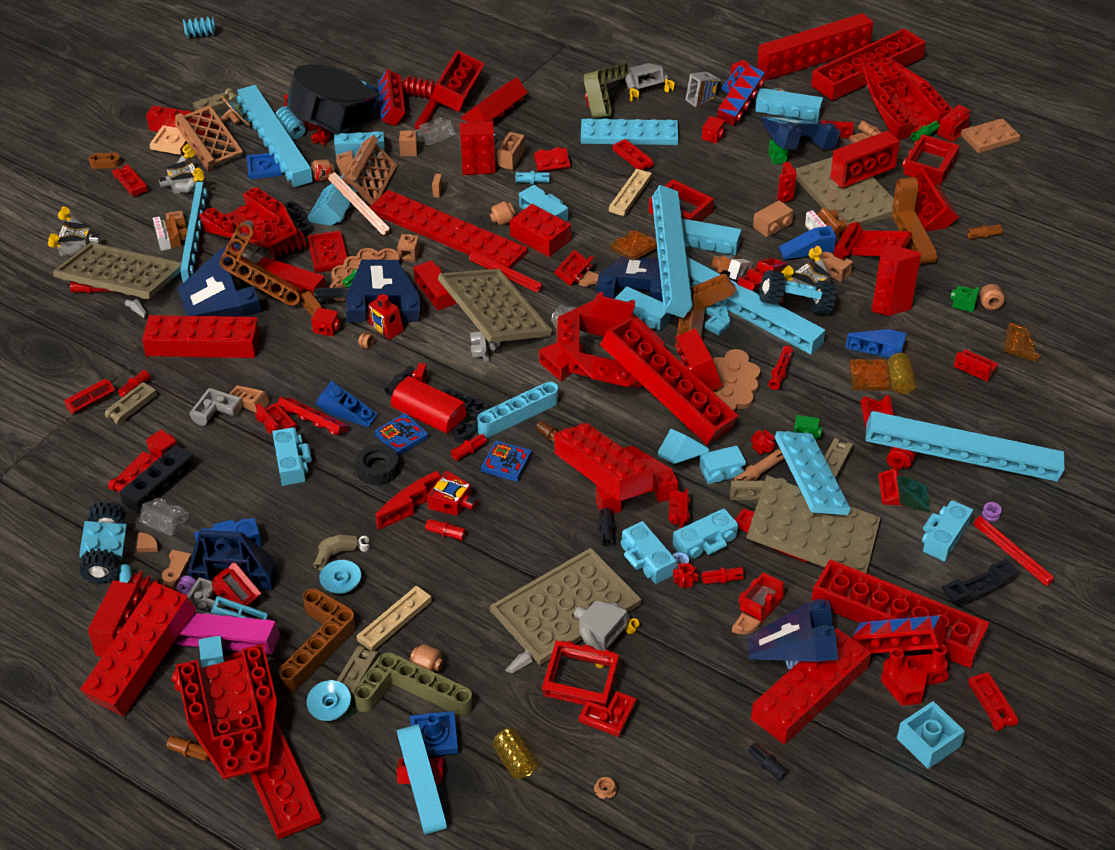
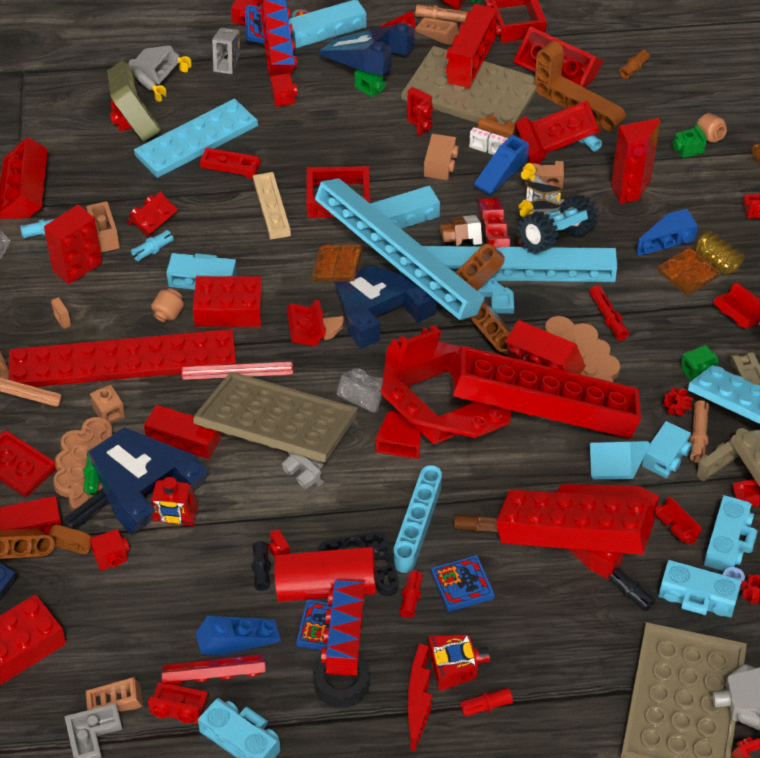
camera: 40 degrees left, 5 degrees up
nougat plate [358,332,374,350] -> none
medium azure piece [615,287,672,331] -> none
none -> red brick [321,580,365,676]

